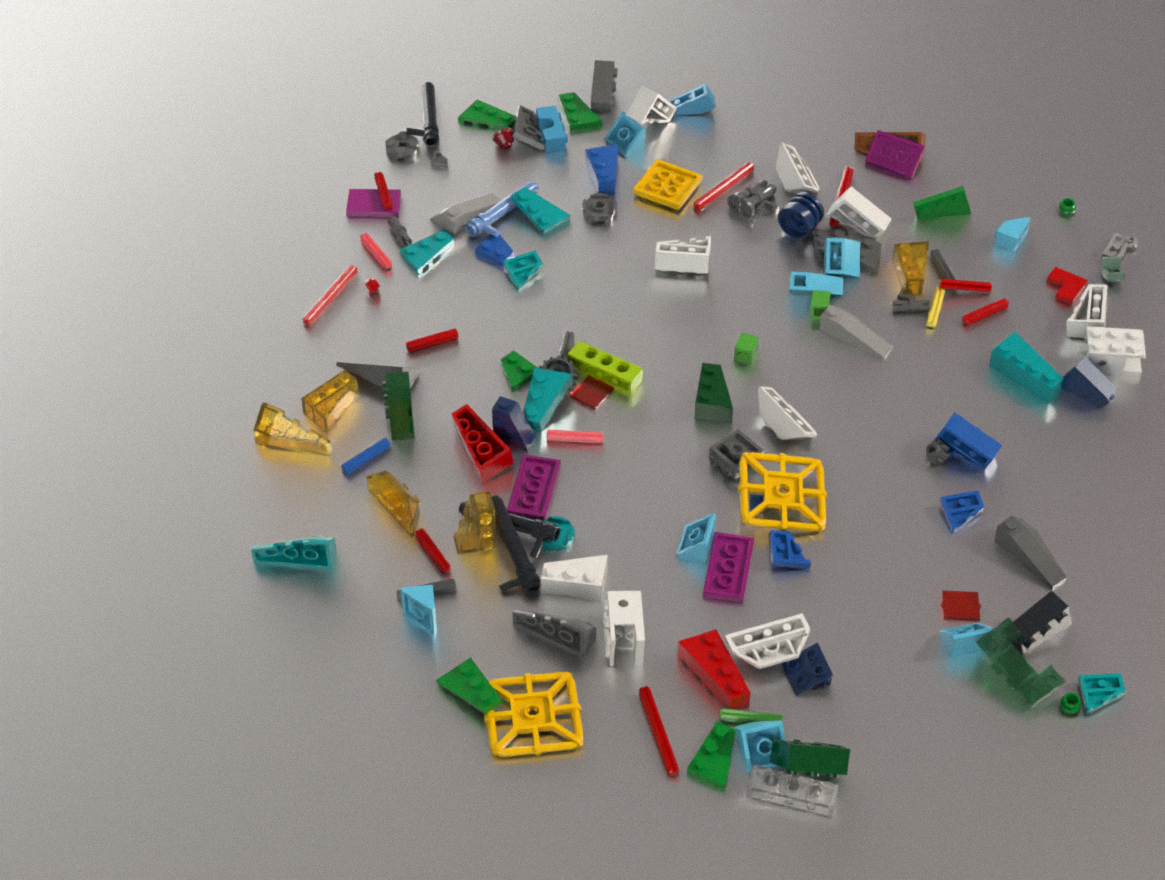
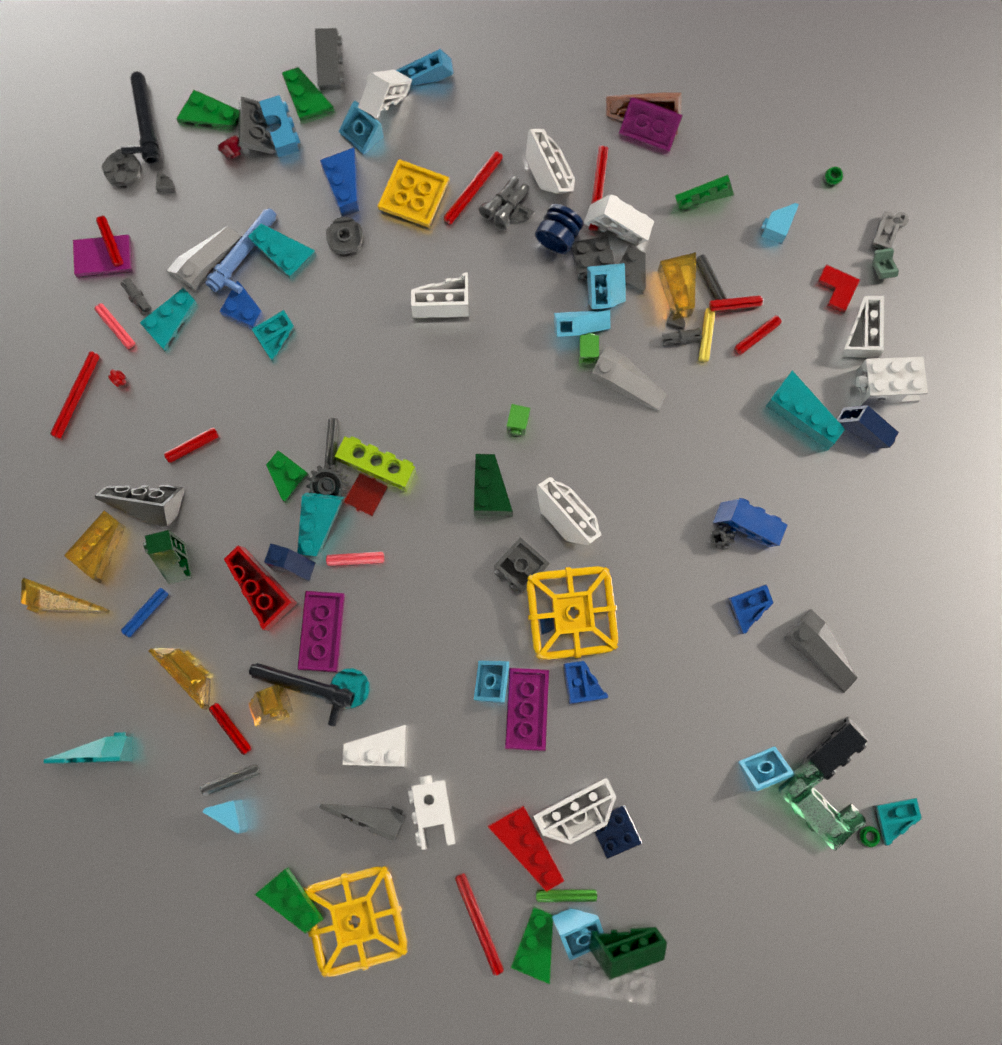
camera: 10 degrees left, 30 degrees up
black cylinder [487,495,541,593] -> none
clear red piece [941,590,981,621] -> none

